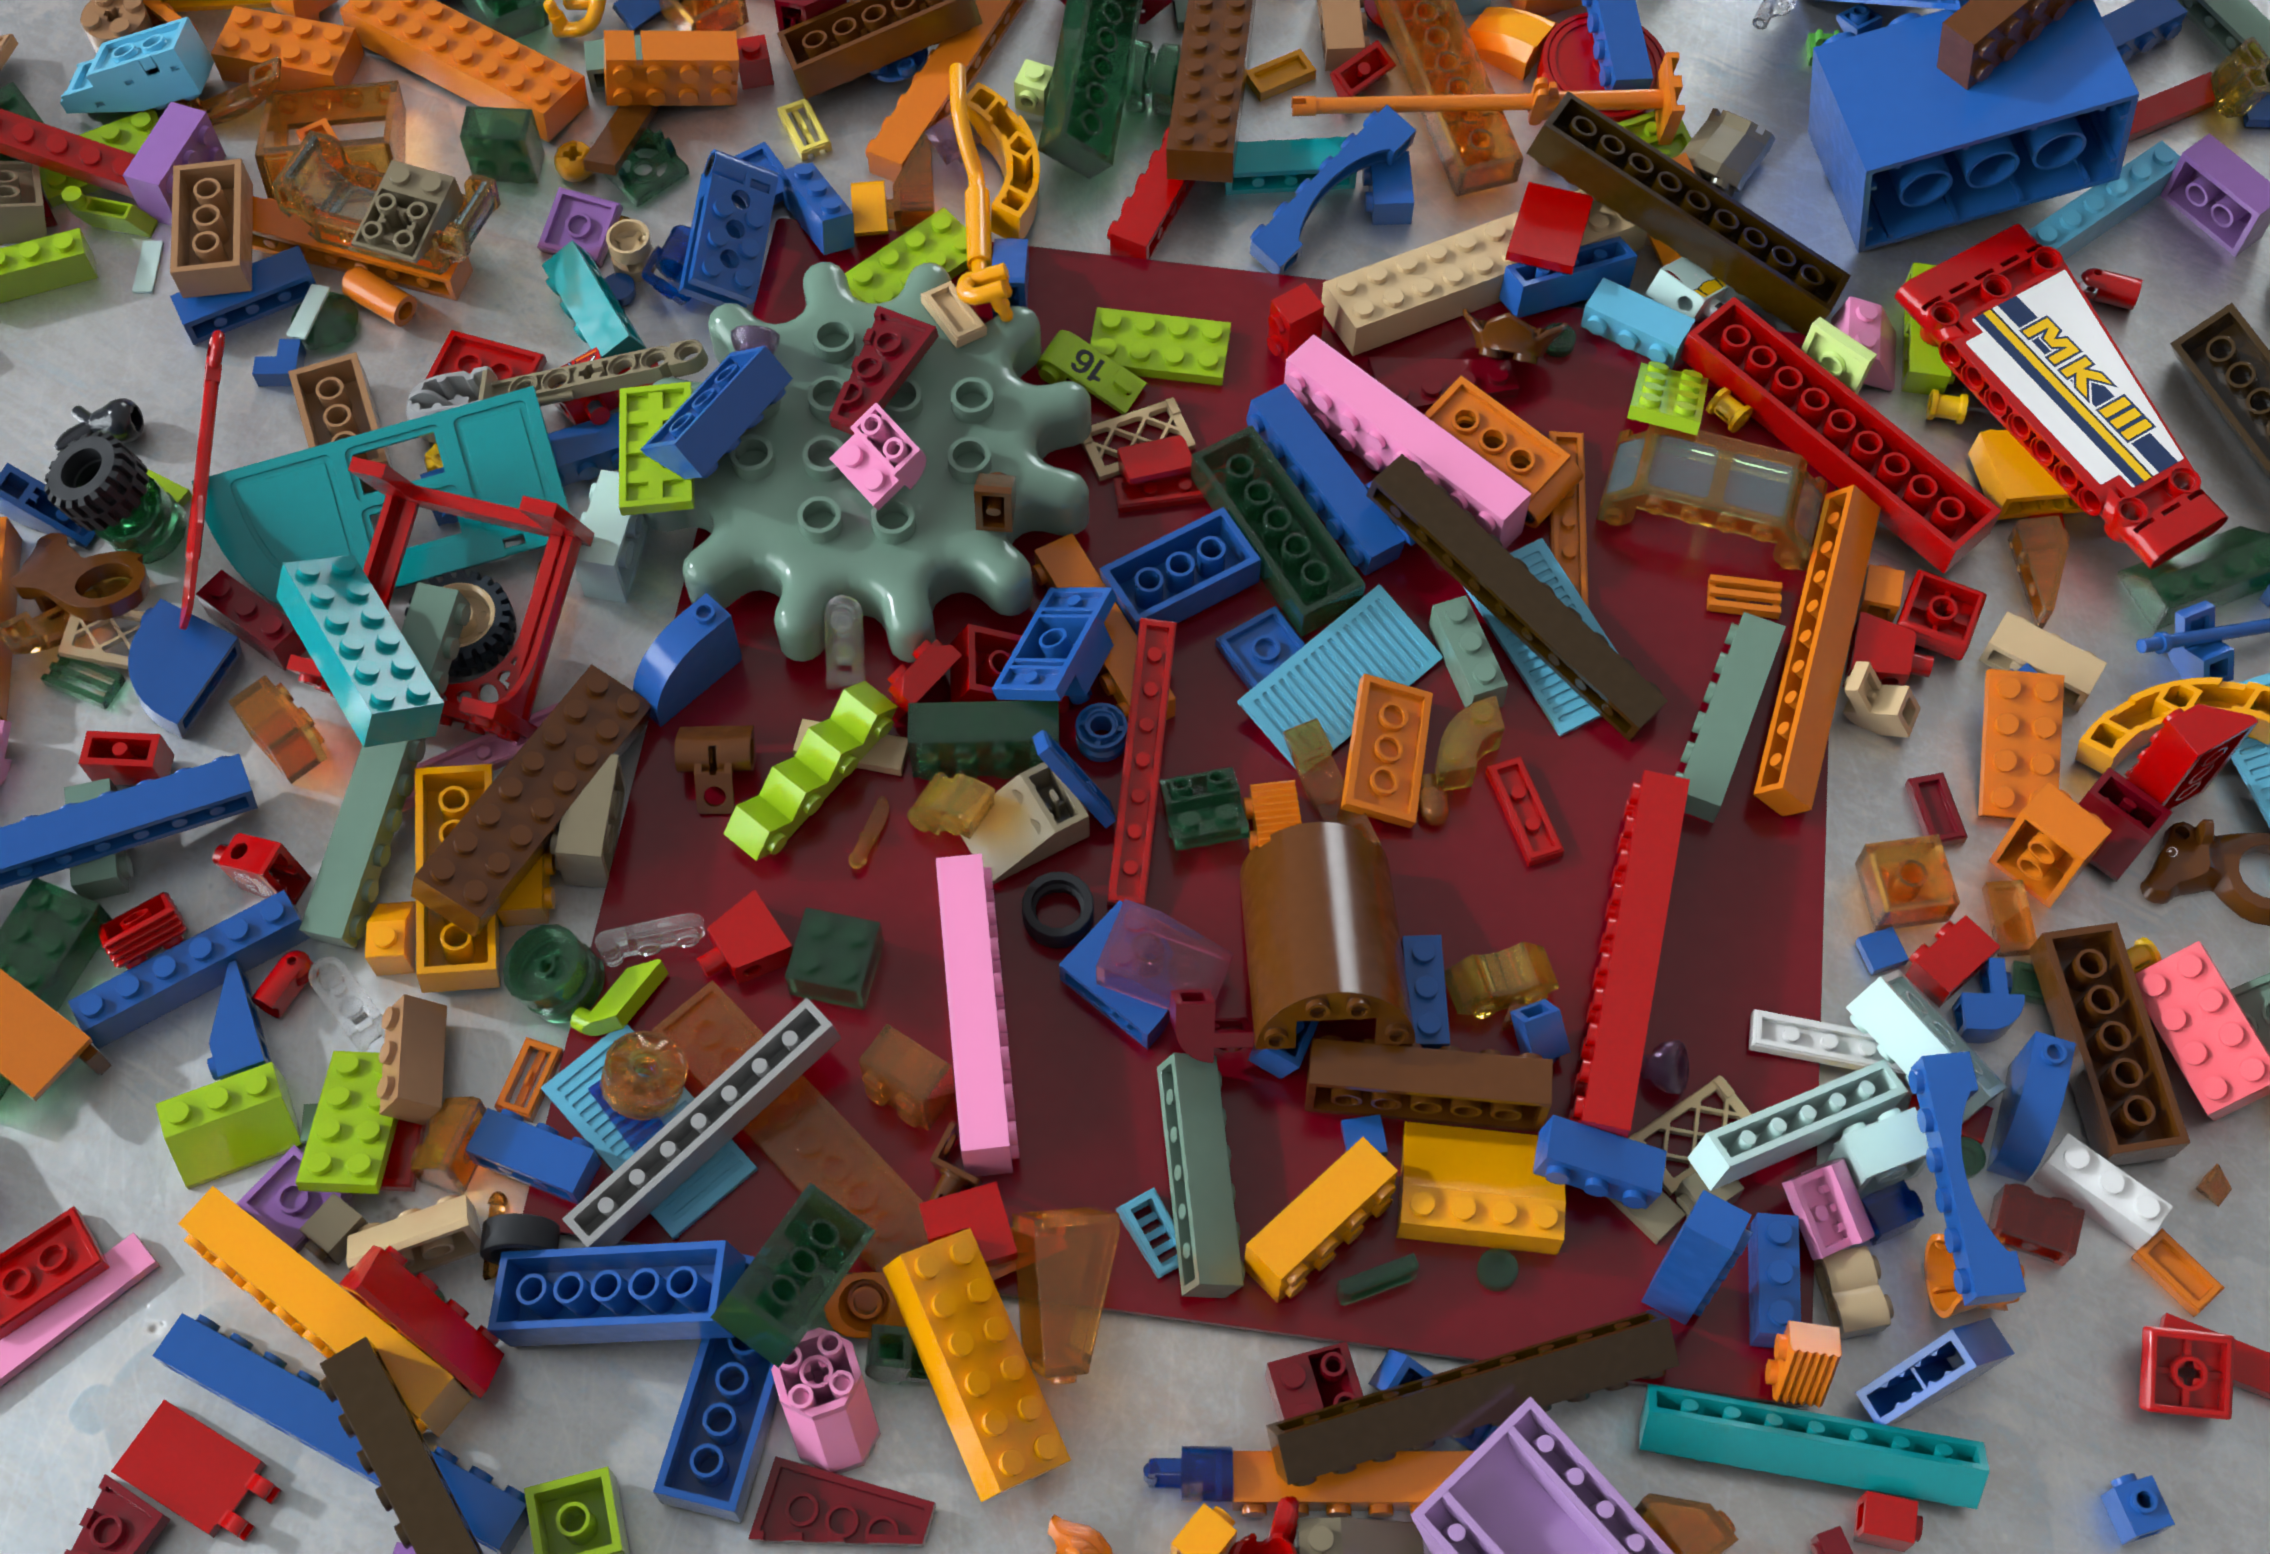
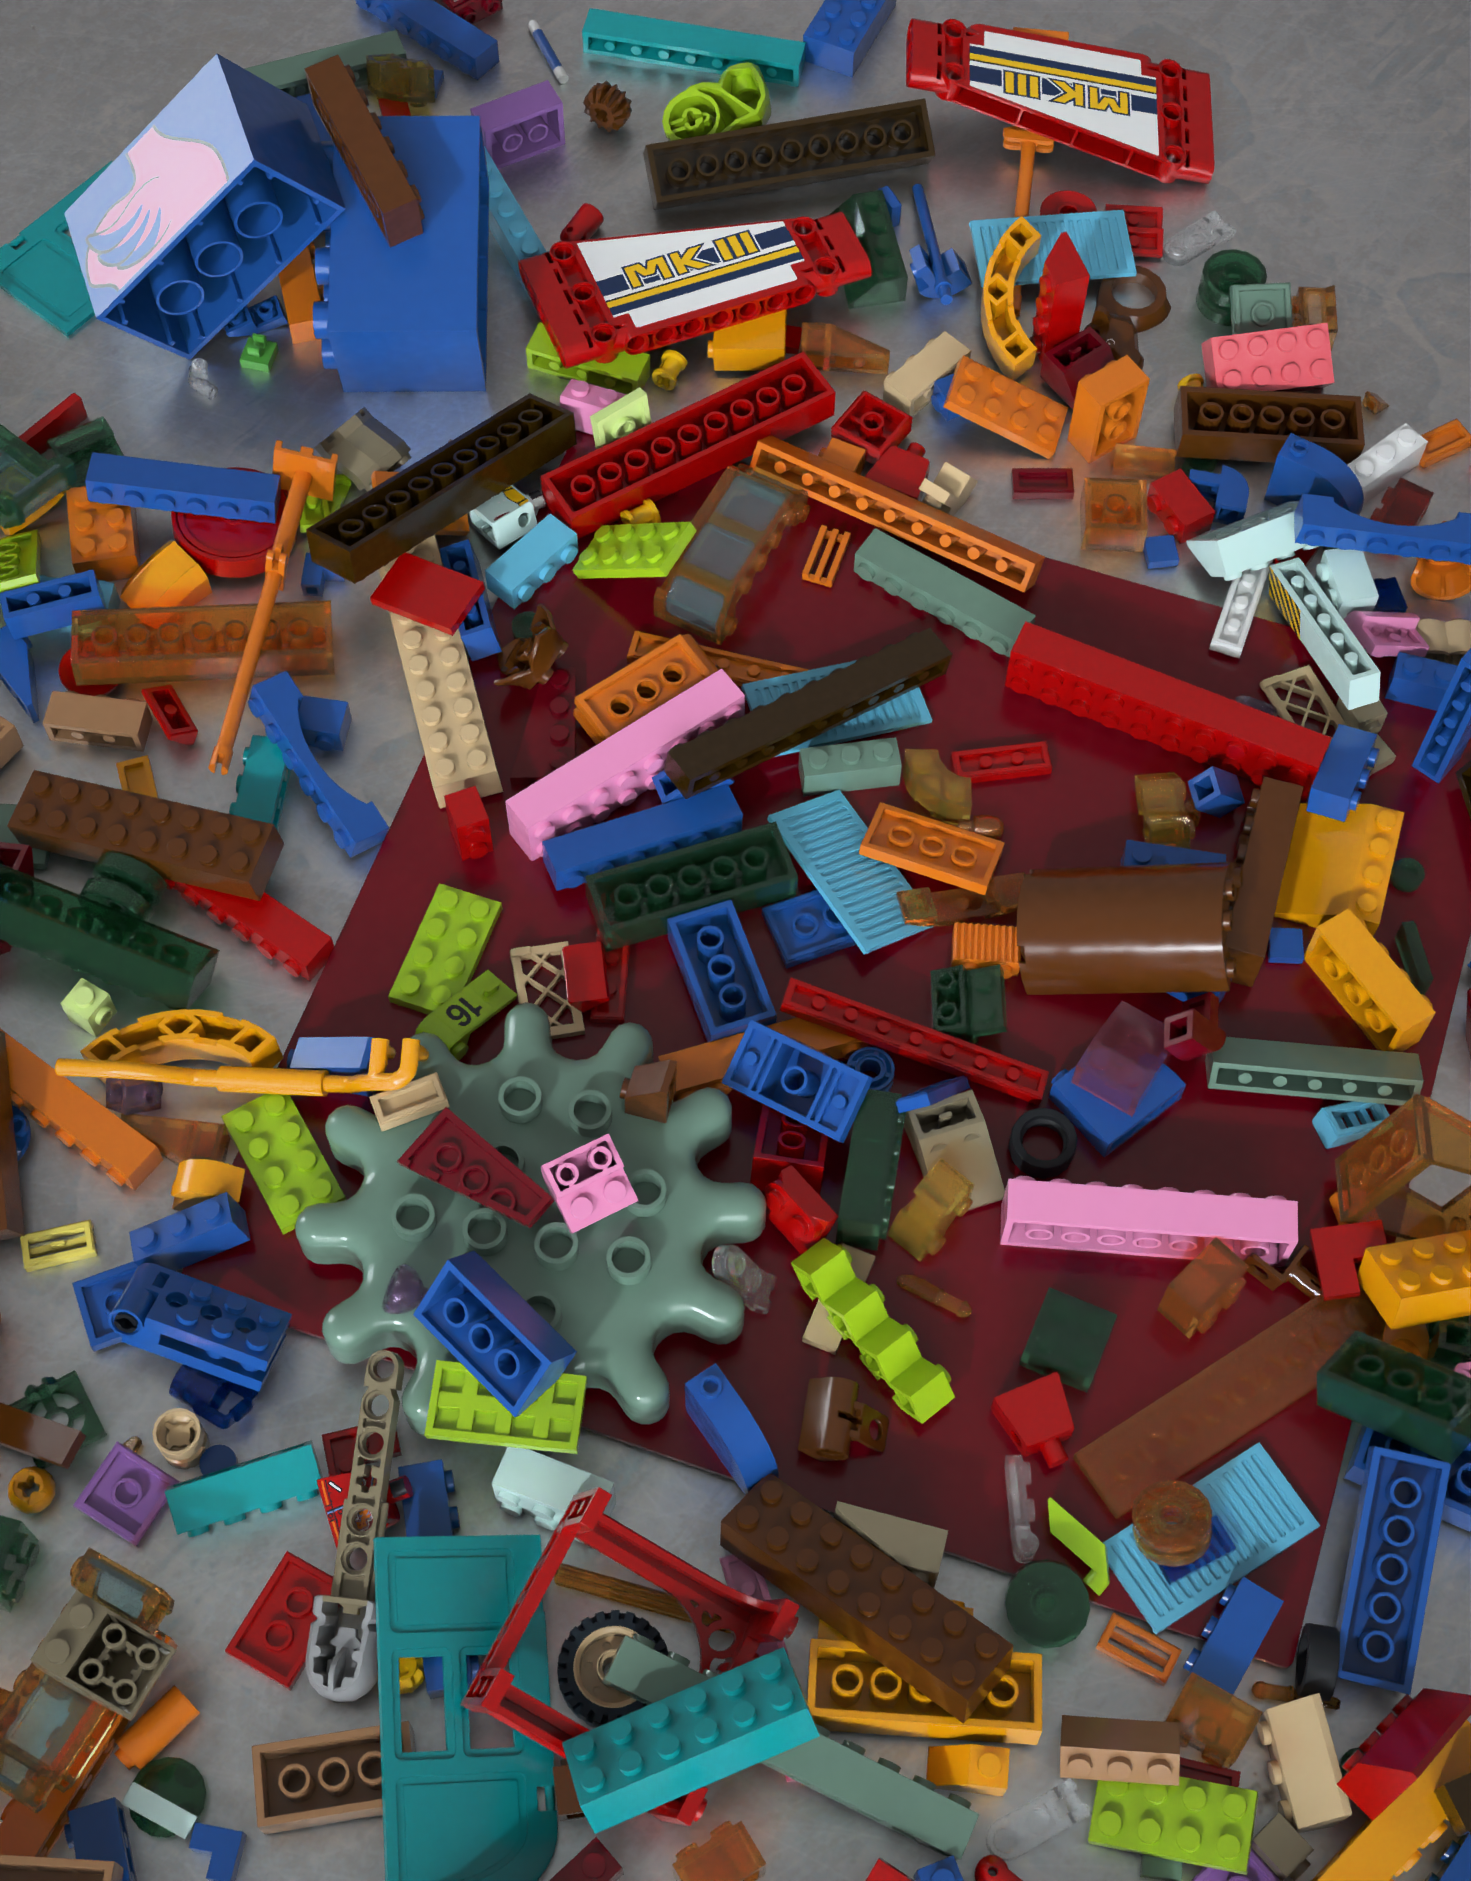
camera: 80 degrees left, 0 degrees up
light grey brick [562,998,841,1247] -> none

